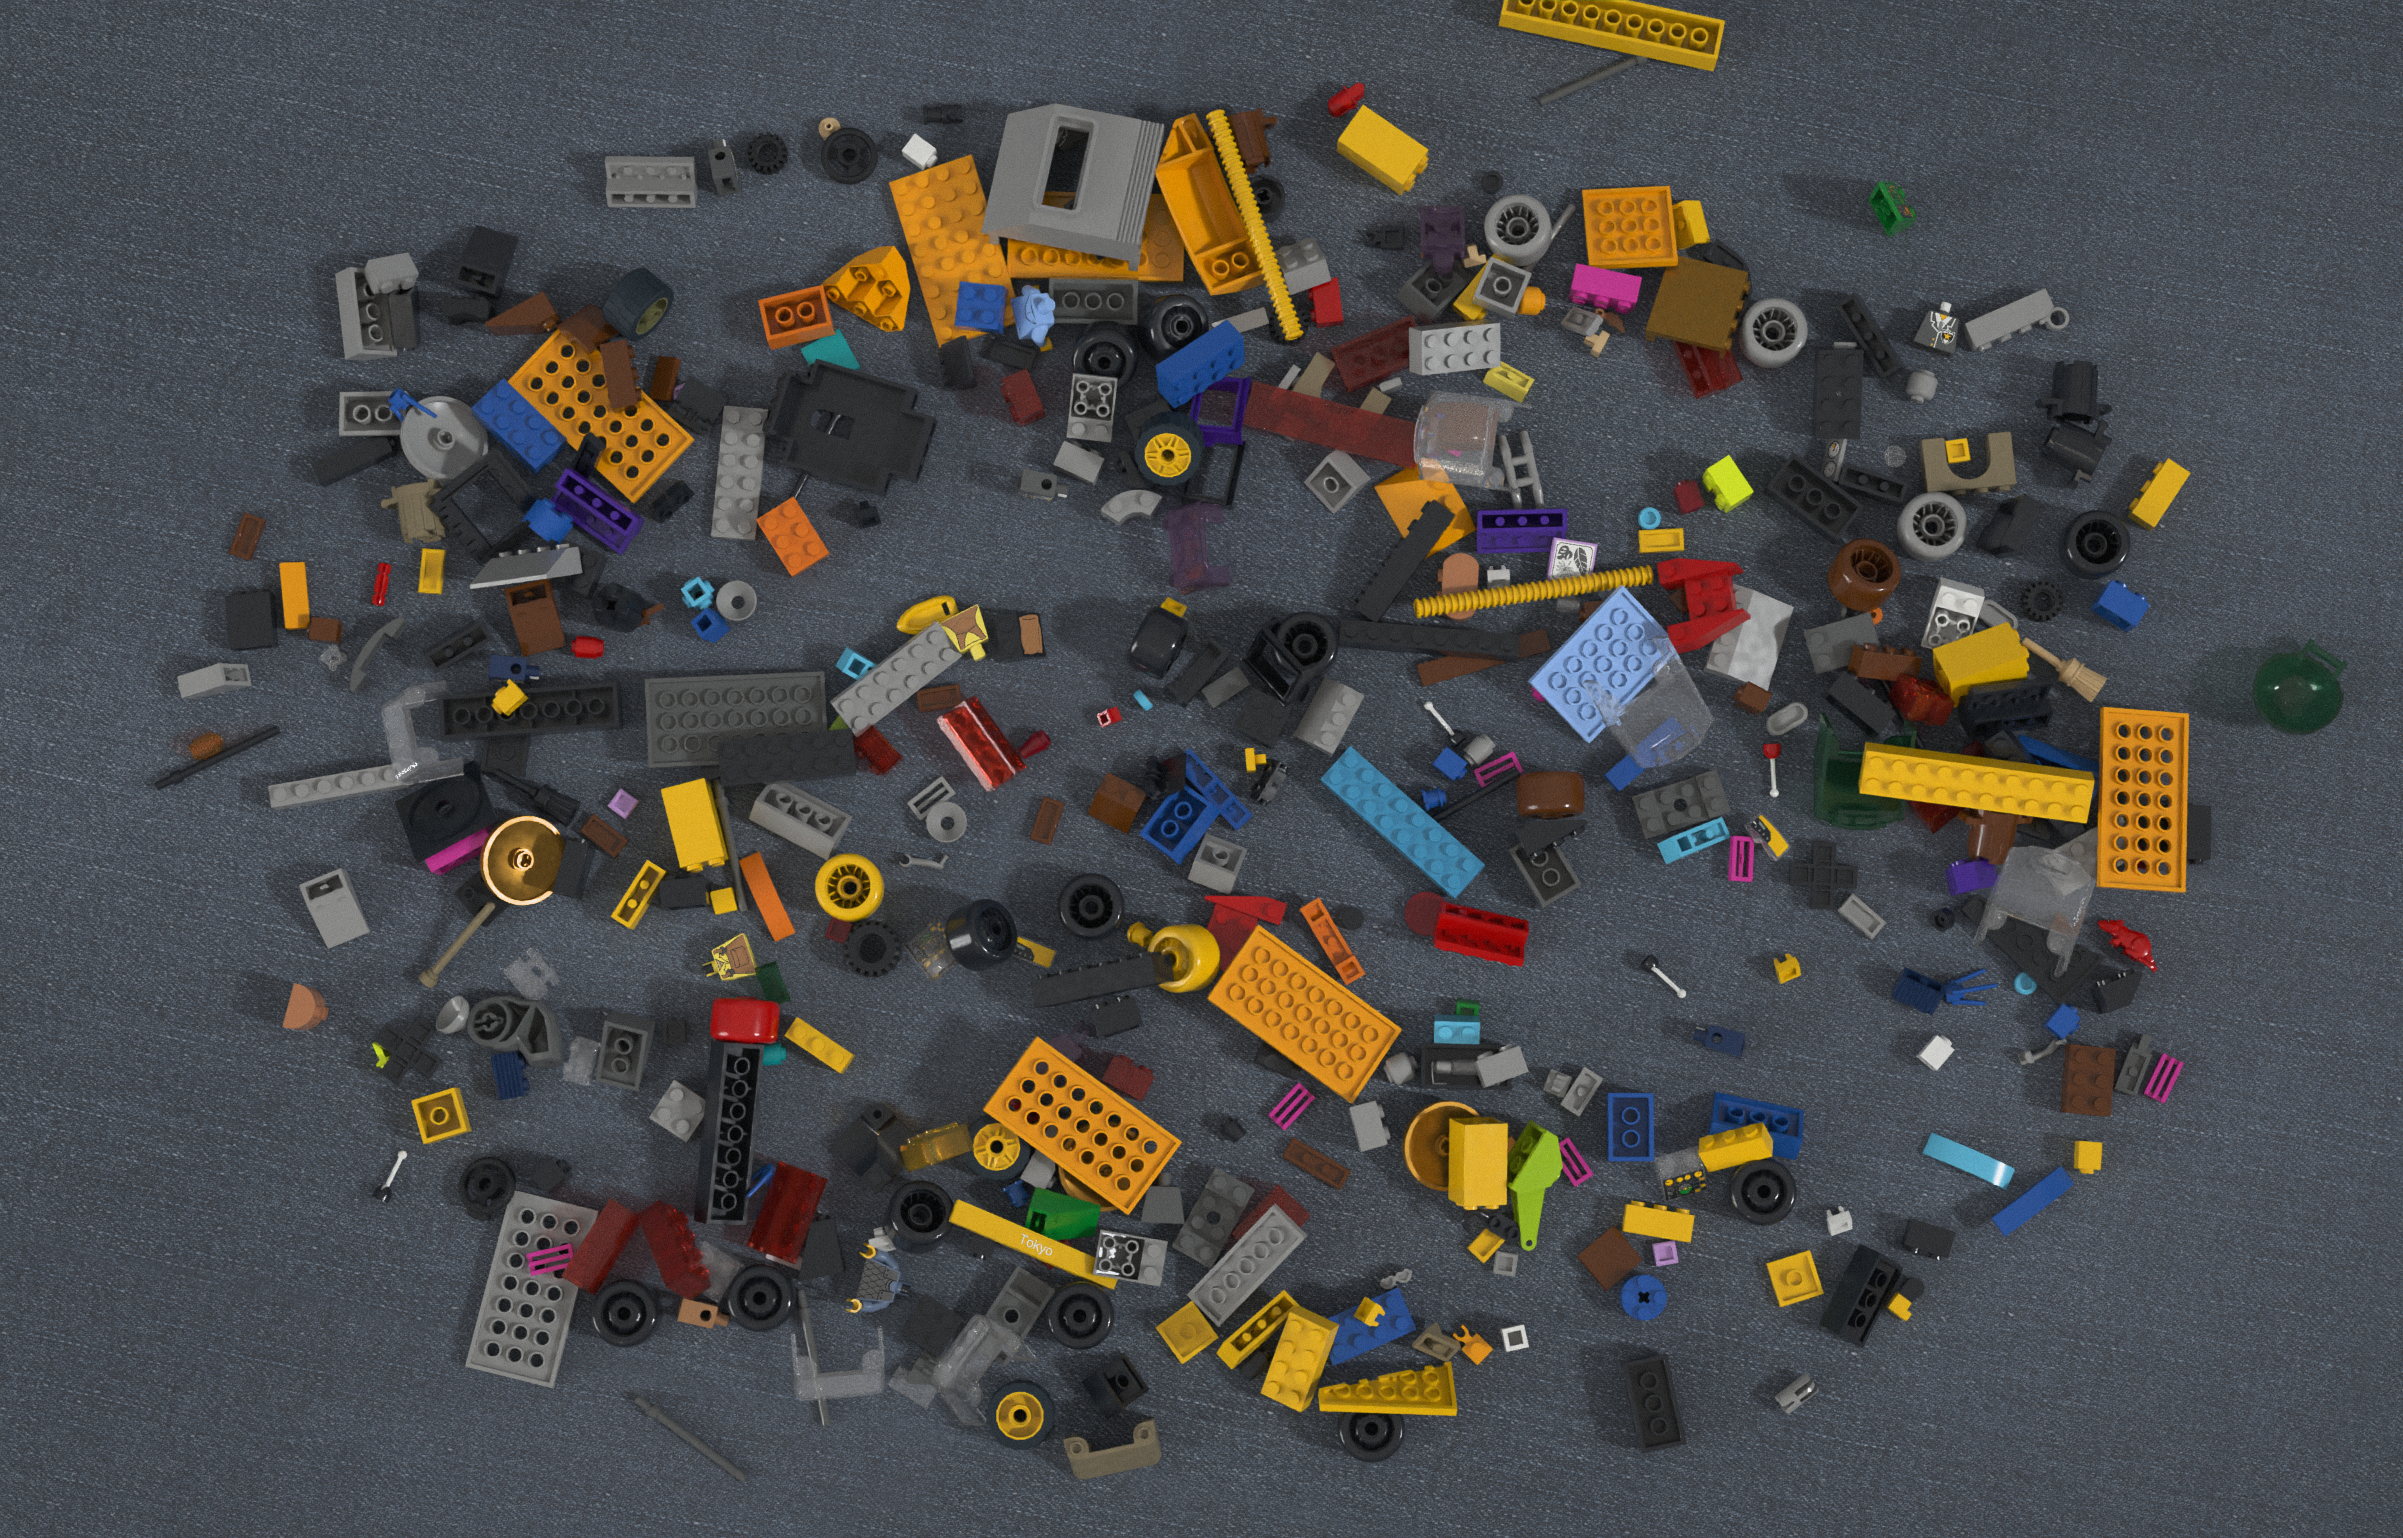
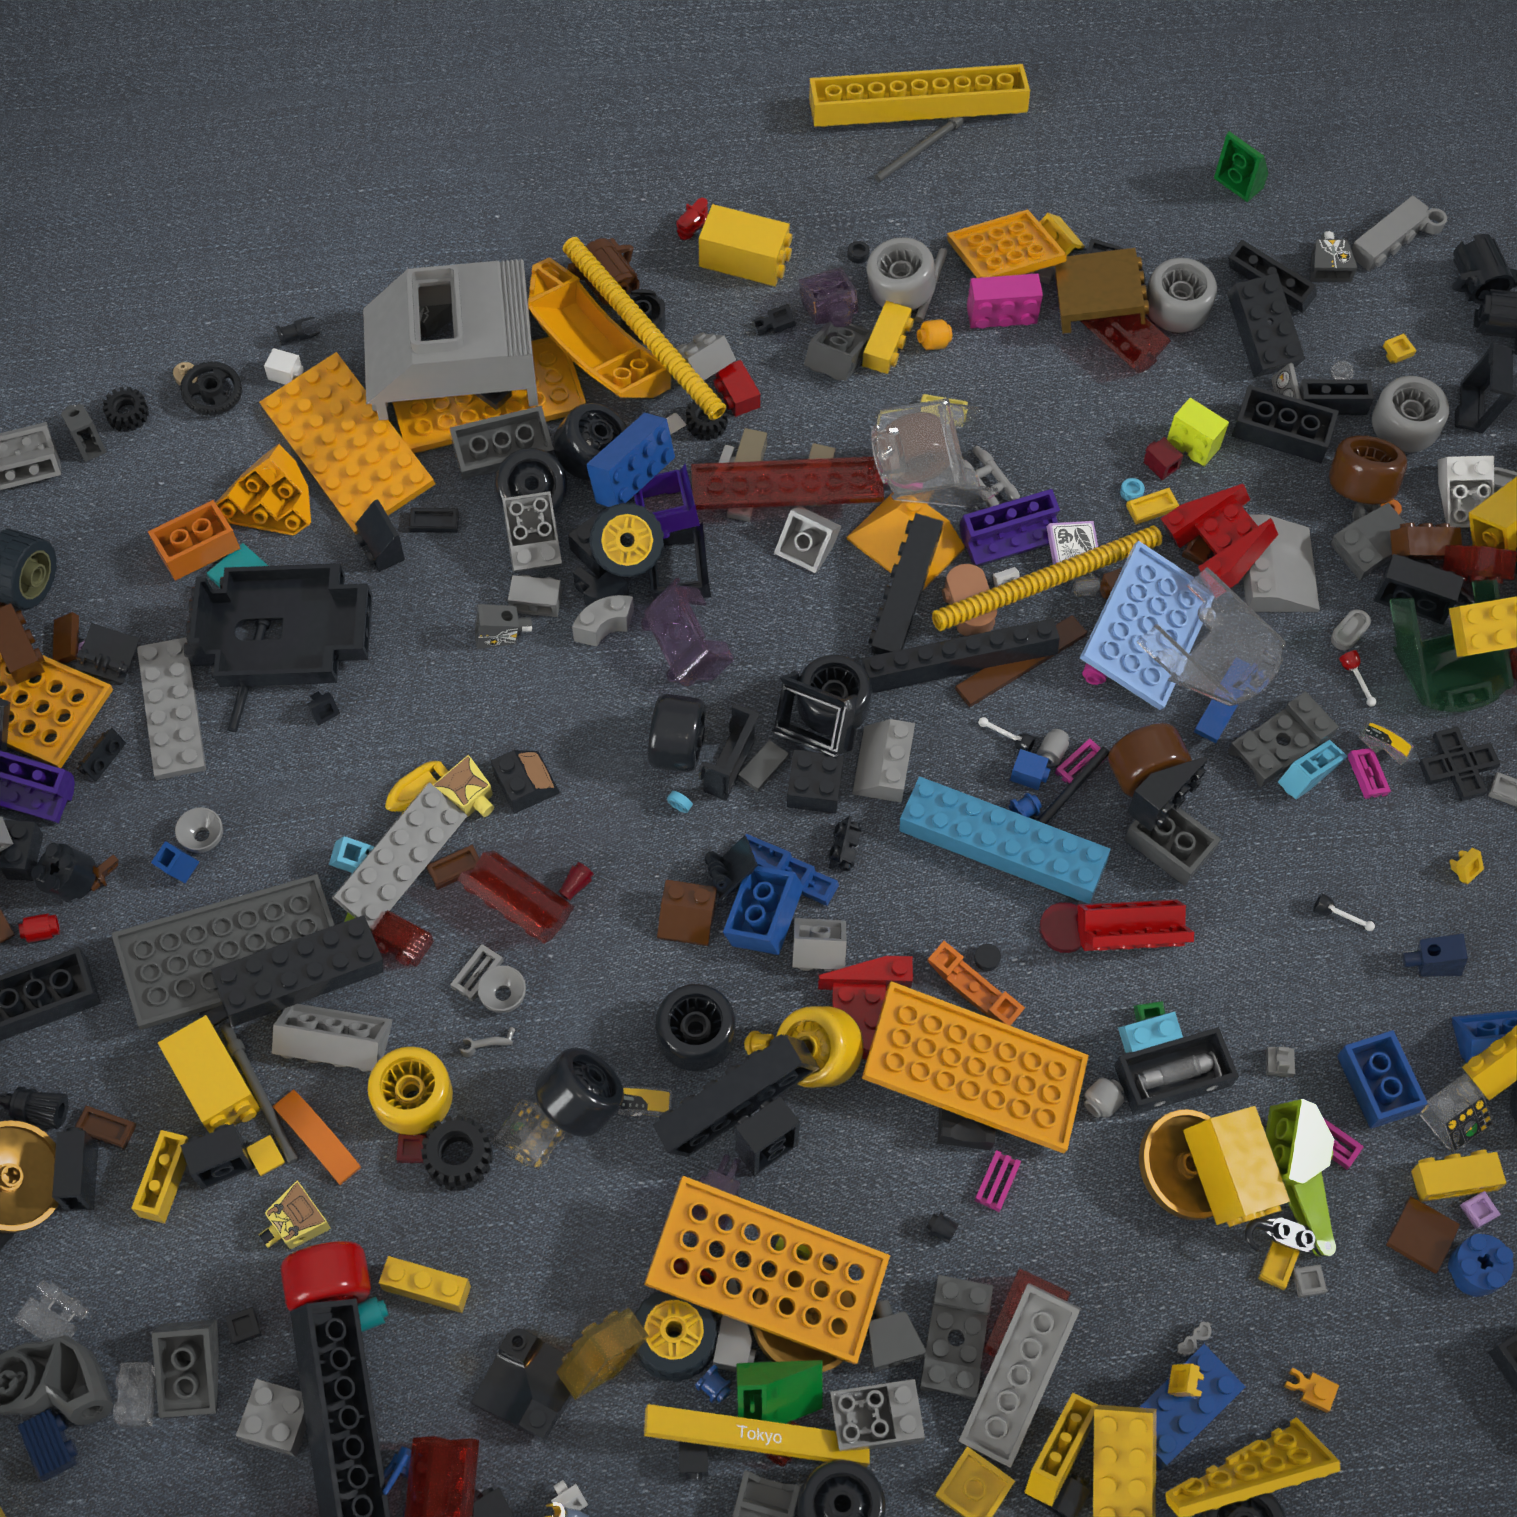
camera: 25 degrees left, 20 degrees down
lavender tile [608,788,639,820] -> none
medium azure brick [681,577,715,611] -> none
clear green tile [754,961,791,1004] -> none
orange brick [756,496,830,578] -> none
black wheel [884,1180,954,1254] -> none
blue brick [954,281,1008,334] -> none
clear red brick [1000,369,1046,427] -> none
light blue torso [1010,285,1055,353] -> none
reddish brown tile [1029,796,1065,846] -> none
red piece [1097,706,1123,728] -> none
clear red brick [1102,1054,1155,1102] -> none
yellow tile [1245,748,1266,773] -> none
reddish brown tile [1282,1137,1351,1190] -> none
clear red brick [1330,315,1417,394] -> none
light grey brick [1348,1100,1391,1152] -> none
light grey tile [1378,377,1402,395] -> none
light grey brick [1409,319,1501,375] -> none
dark tan slope [1412,1322,1461,1362] -> none
tan tile [1461,243,1487,268] -> none
light grey brick [1472,257,1532,320] -> none
light grey brick [1474,1043,1529,1088] -> none
white brick [1500,1324,1529,1352] -> none
light grey plate [1560,306,1603,337] -> none
light grey plate [1560,1067,1603,1117] -> none
tan tile [1584,330,1610,358] -> none
medium nougat piece [1593,308,1625,333] -> none
reddish brown brick [1733,681,1773,717] -> none
light grey head [1905,369,1938,404] -> none
dark tan arch [1918,432,2017,497] -> none

